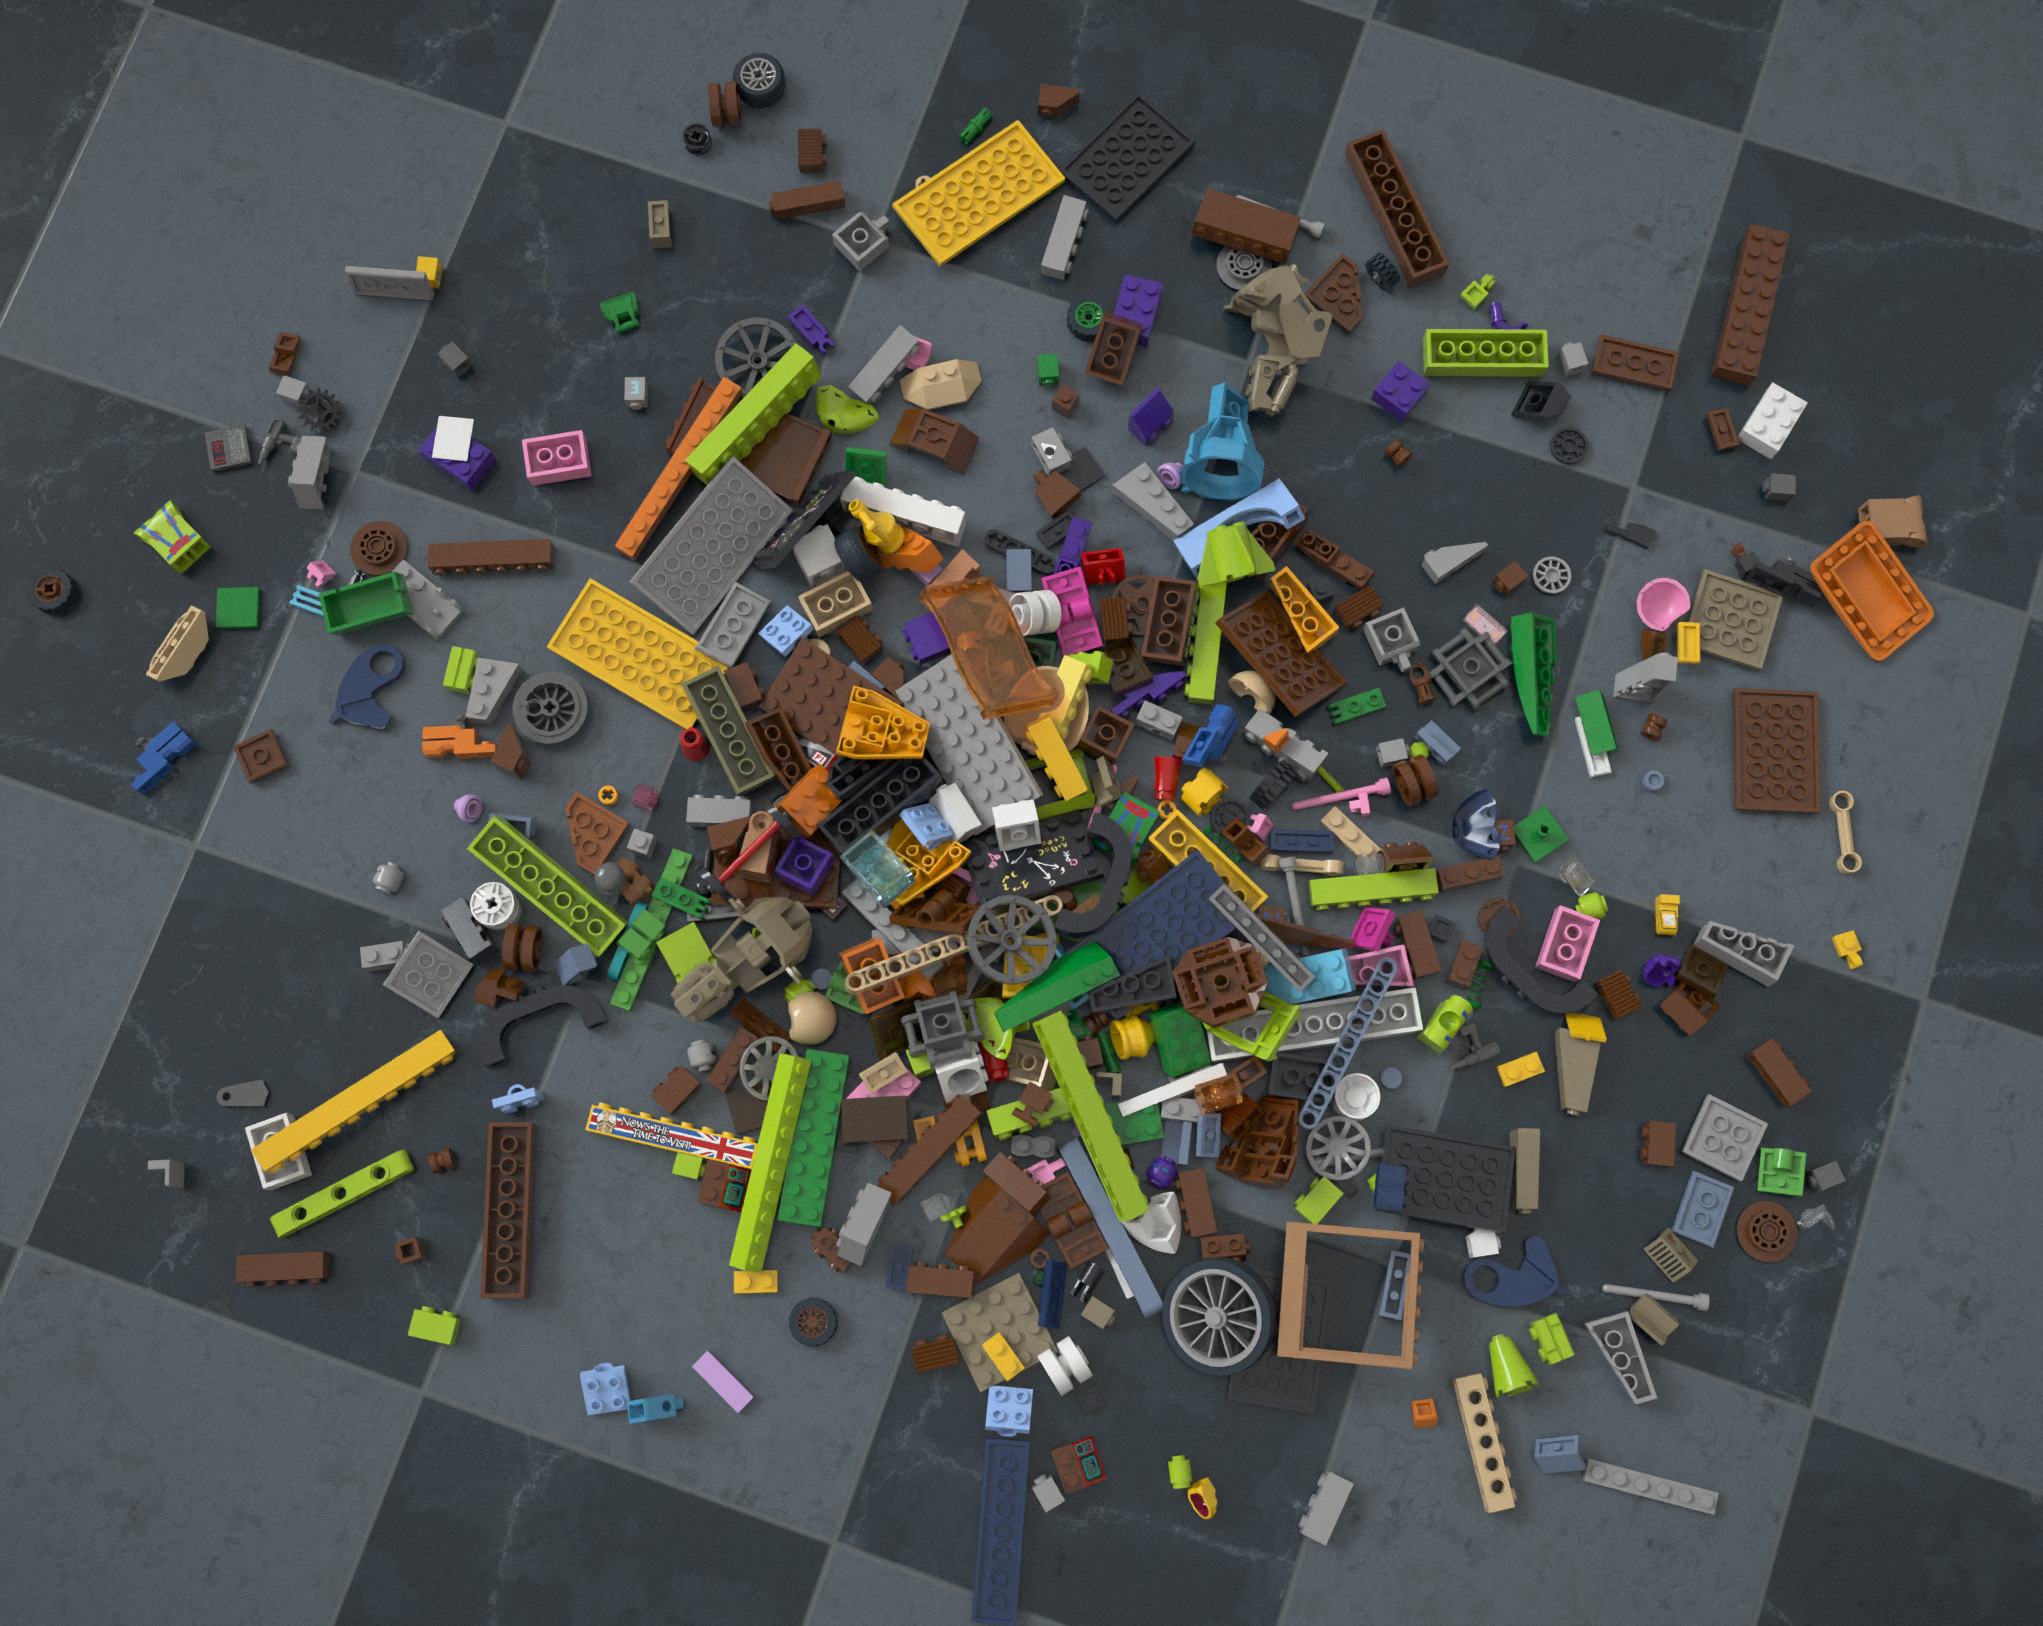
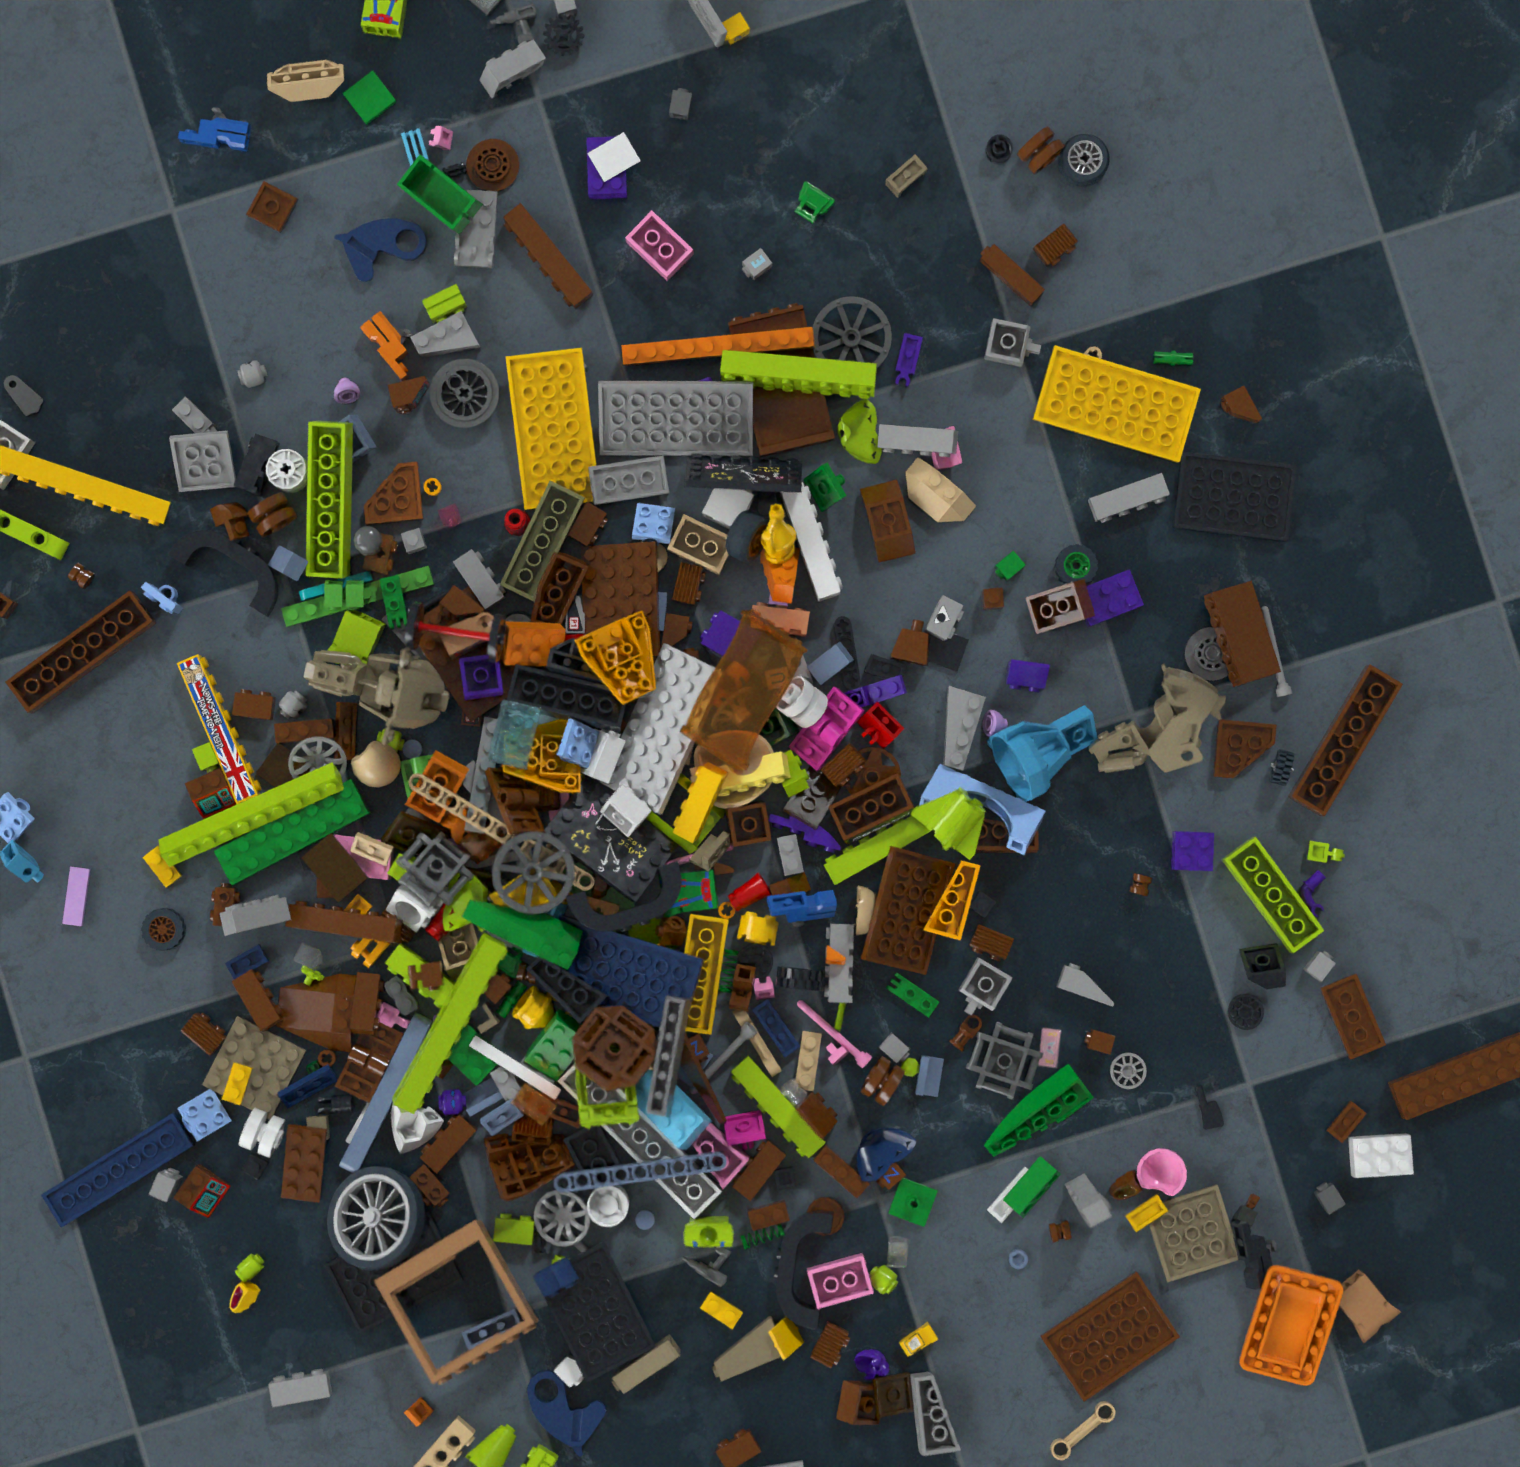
camera: 50 degrees right, 10 degrees up
reddish brown slope [1295,528,1374,589] -> none
none -> reddish brown plate [281,1124,327,1203]

